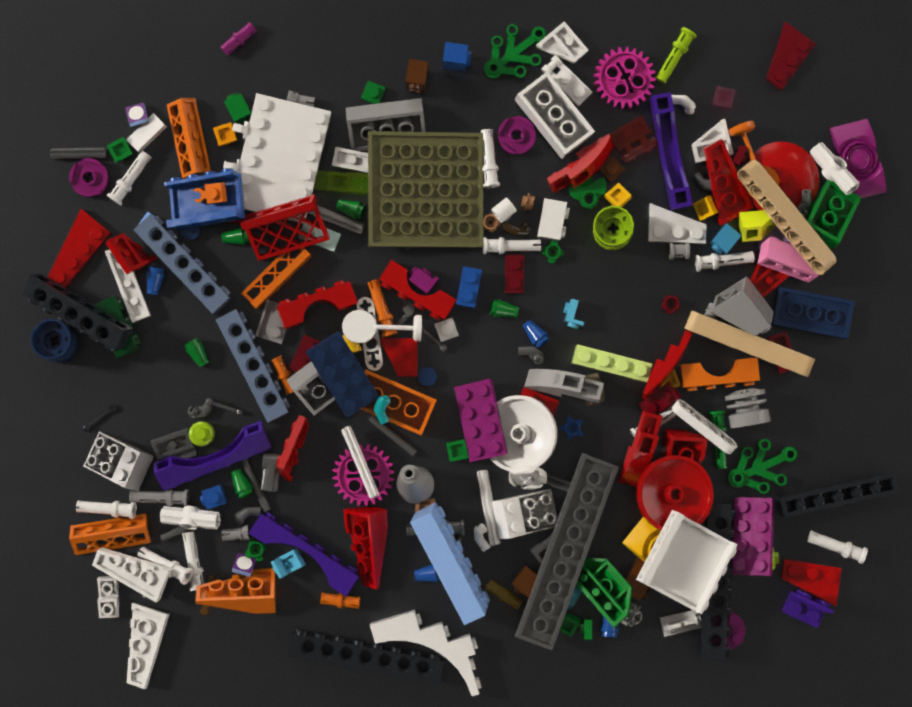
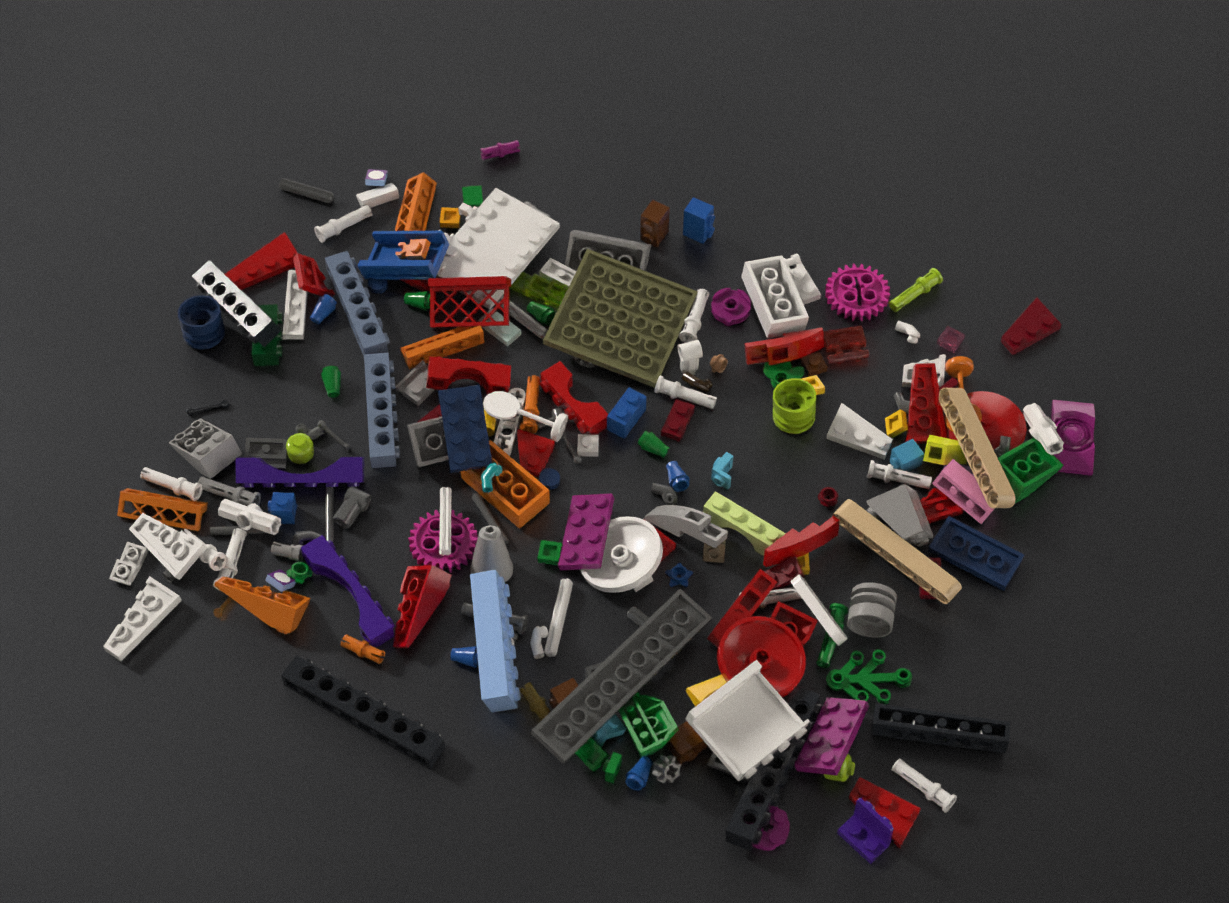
camera: 25 degrees right, 30 degrees down
magenta plate [69,158,109,197] -> none
green plate [107,137,134,163] -> none
green cone [231,469,253,499] -> none
orange pin [270,355,293,395] -> none
medium azure bracket [271,548,306,579] -> none
red wing [276,415,310,482] -> none
green plate [361,81,386,104] -> none
white arch [370,610,482,696] -> none
magenta brick [408,266,439,295] -> none
medium nougat plate [483,213,500,232] -> none
green plant [484,24,546,79] -> none
white slope [491,489,557,539] -> none
white tile [508,466,547,490] -> none
white wing [536,22,589,64] -> none
white brick [537,198,570,242] -> none
green plate [541,241,564,263] -> none
dark purple arch [649,92,692,211] -> none
white hinge [660,610,702,637] -> none
light grey bush [668,243,690,260] -> none
orange arch [678,358,760,391] -> none

